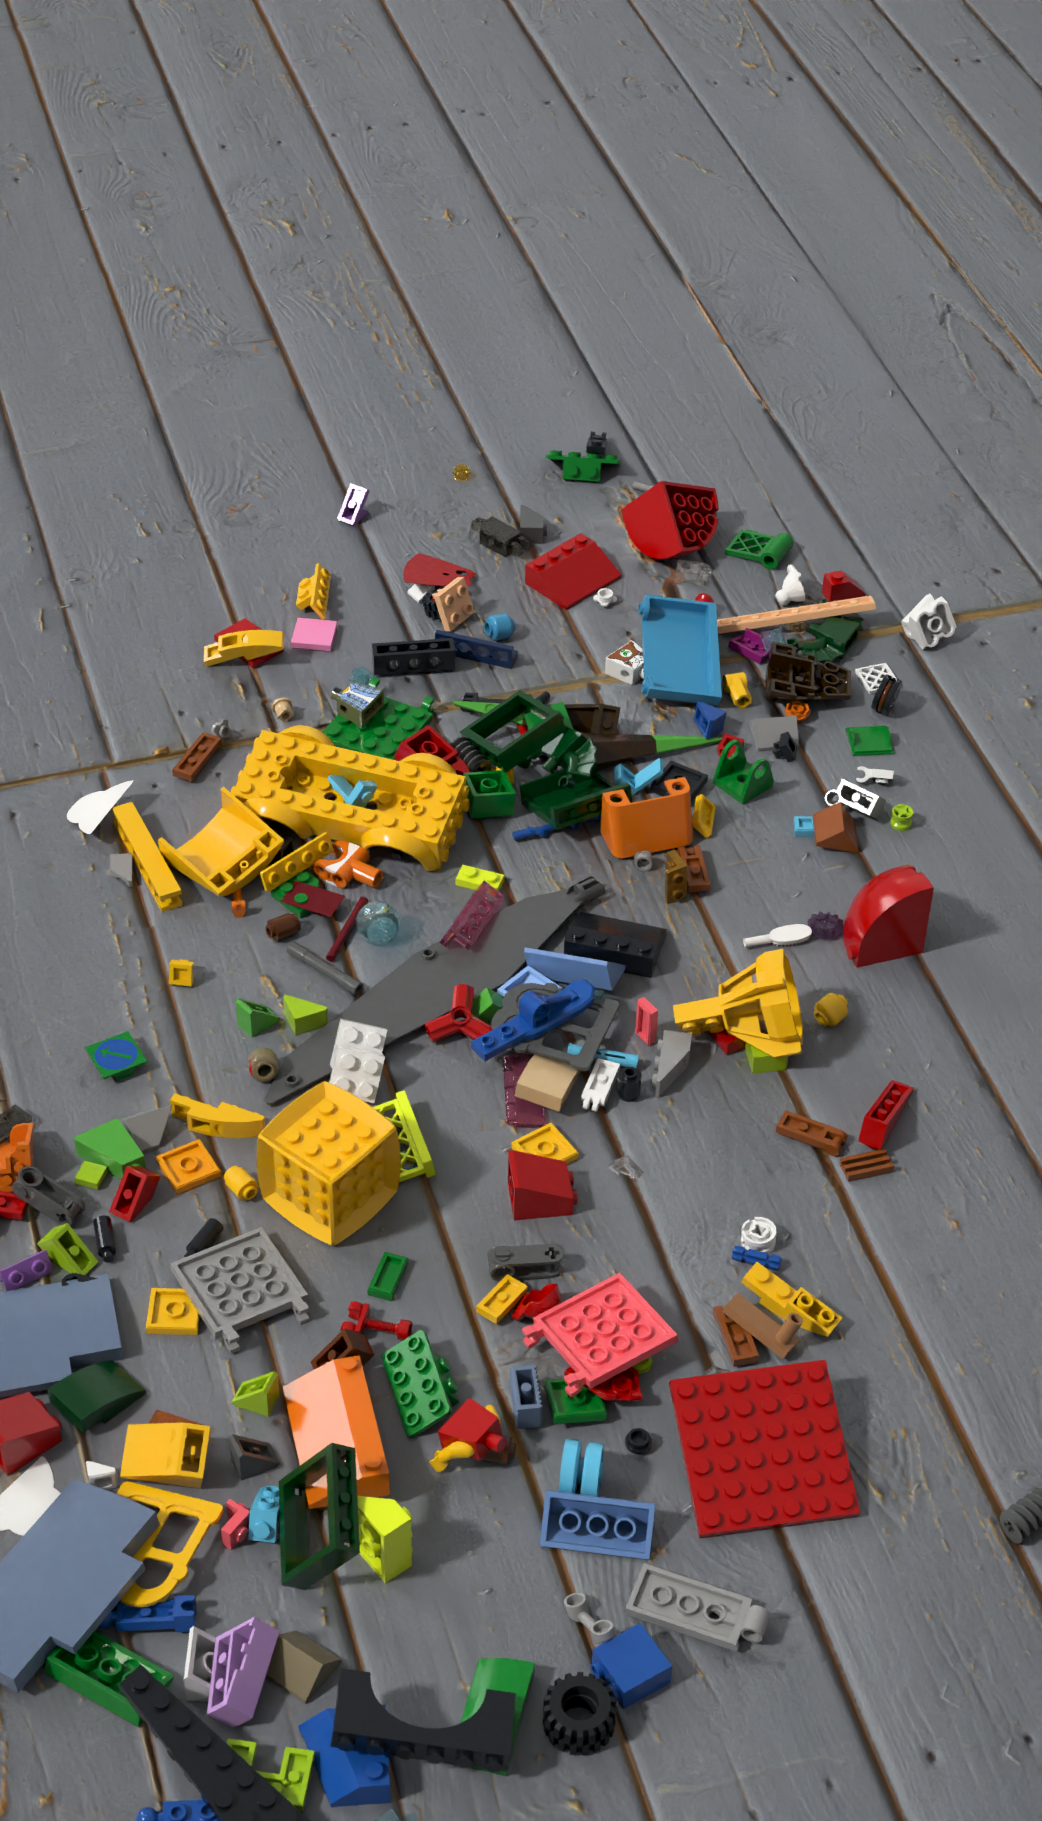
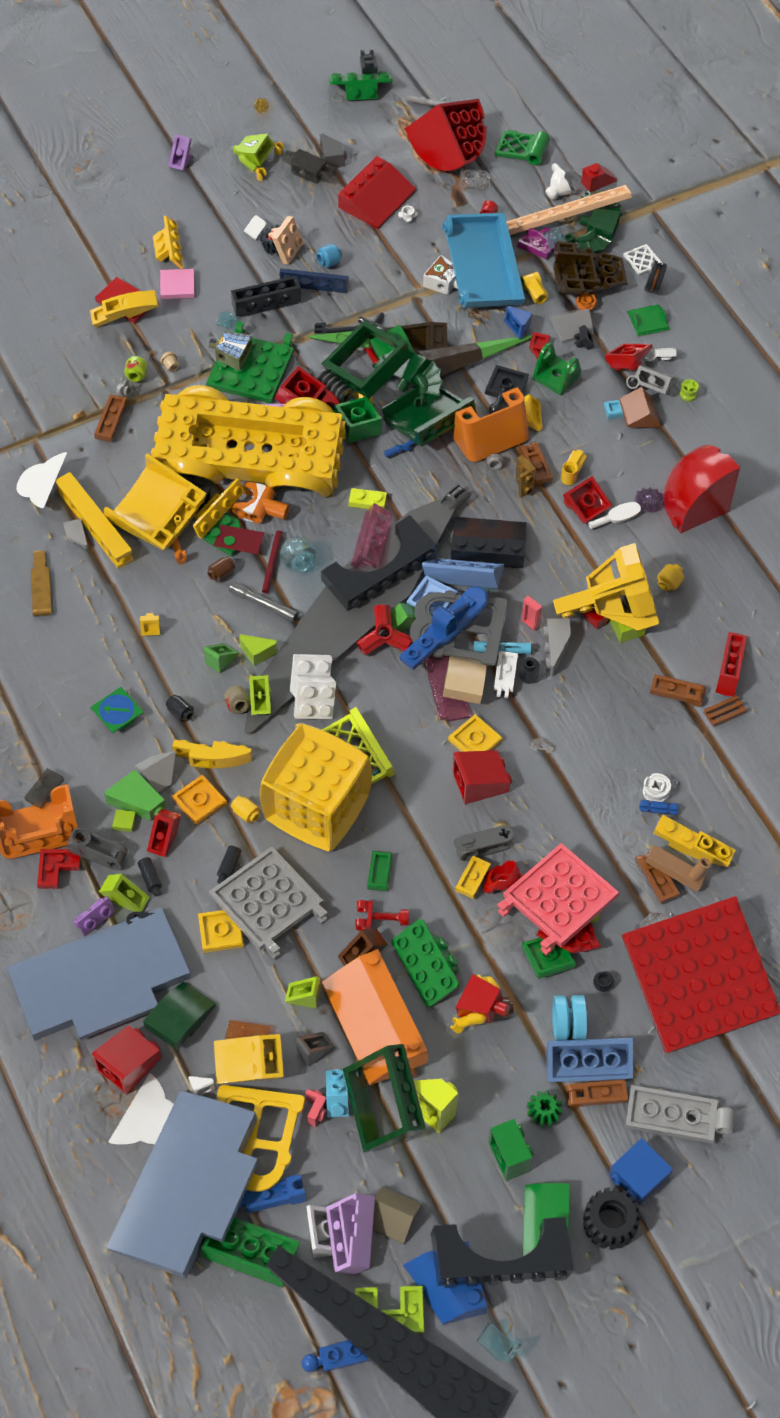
camera: 10 degrees left, 15 degrees up
medium azure bracket [327,775,378,807] -> none
red piece [403,553,475,586] -> none
sand blue brick [510,1365,543,1429] -> none
light grey bar [564,1593,615,1644] -> none
medium azure bracket [614,758,663,795] -> none
white piece [901,593,957,650] -> none
none -> pearl gold piece [31,550,52,616]
none -> lime head [124,356,148,382]
none -> black brick [165,694,194,722]
none -> lime torso [233,134,284,181]
none -> lime slope [249,675,272,715]
none -> black arch [321,515,437,611]
none -> green brick [488,1119,534,1181]
none -> green gear [526,1090,563,1127]
none -> yellow piece [561,449,587,485]
none -> red slope [562,476,612,524]
none -> dark orange plate [566,1079,628,1108]
none -> red slope [605,343,653,371]

